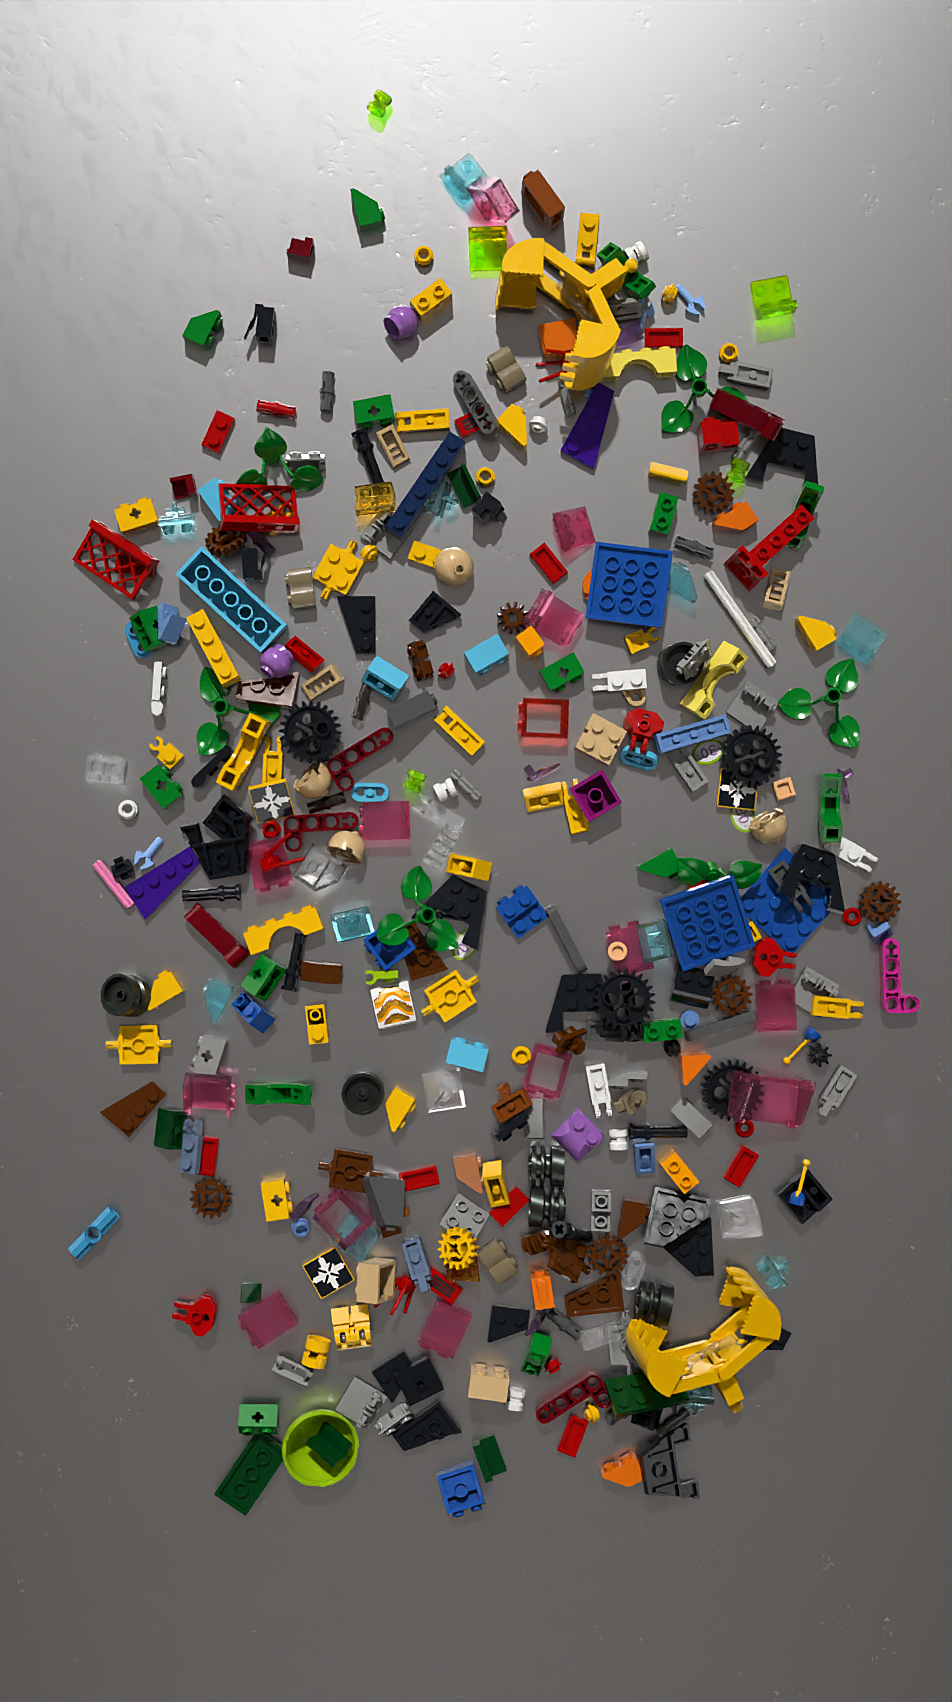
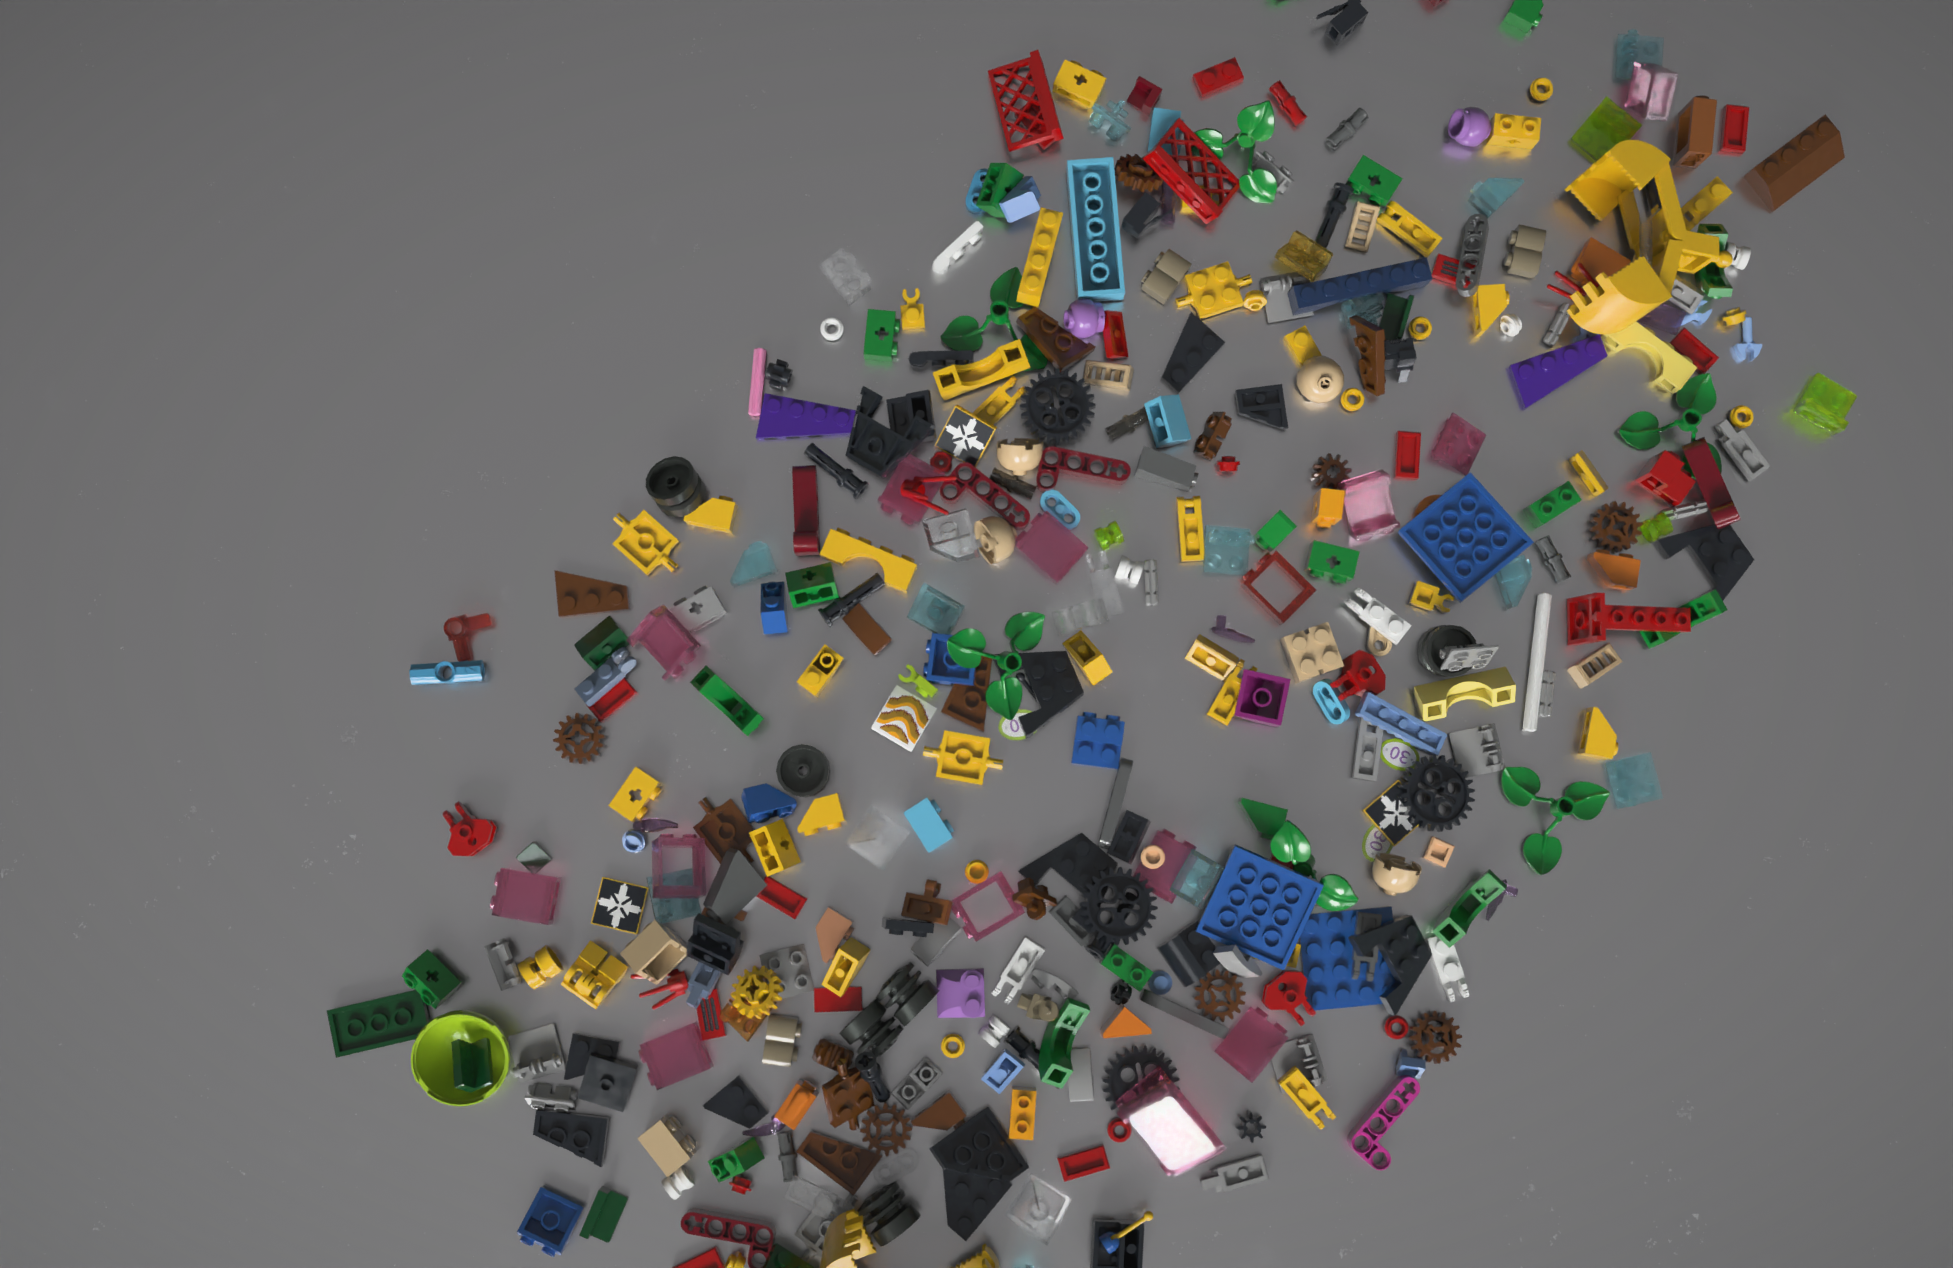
camera: 45 degrees right, 5 degrees down
light blue bar [134,837,163,869] -> none
medium azure brick [464,634,509,675] -> none
hinge [783,1026,822,1065] -> none
none -> clear red axle [444,613,491,662]
none -> black brick [686,913,744,975]
none -> blue slope [741,783,797,823]
none -> yellow brick [749,818,801,877]
none -> yellow plate [941,1034,965,1058]
none -> green arch [1039,997,1090,1089]
none -> black hinge [1107,810,1151,865]
none -> clear light blue hinge [1203,525,1255,576]
none -> green slope [1254,510,1297,552]
none -> yellow plate [1341,388,1364,411]
none -> reddish brown wing [1349,315,1386,396]
none -> clear light blue slope [1467,178,1525,219]
none -> red tile [1720,104,1749,154]
none -> reddish brown slope [1744,114,1845,212]

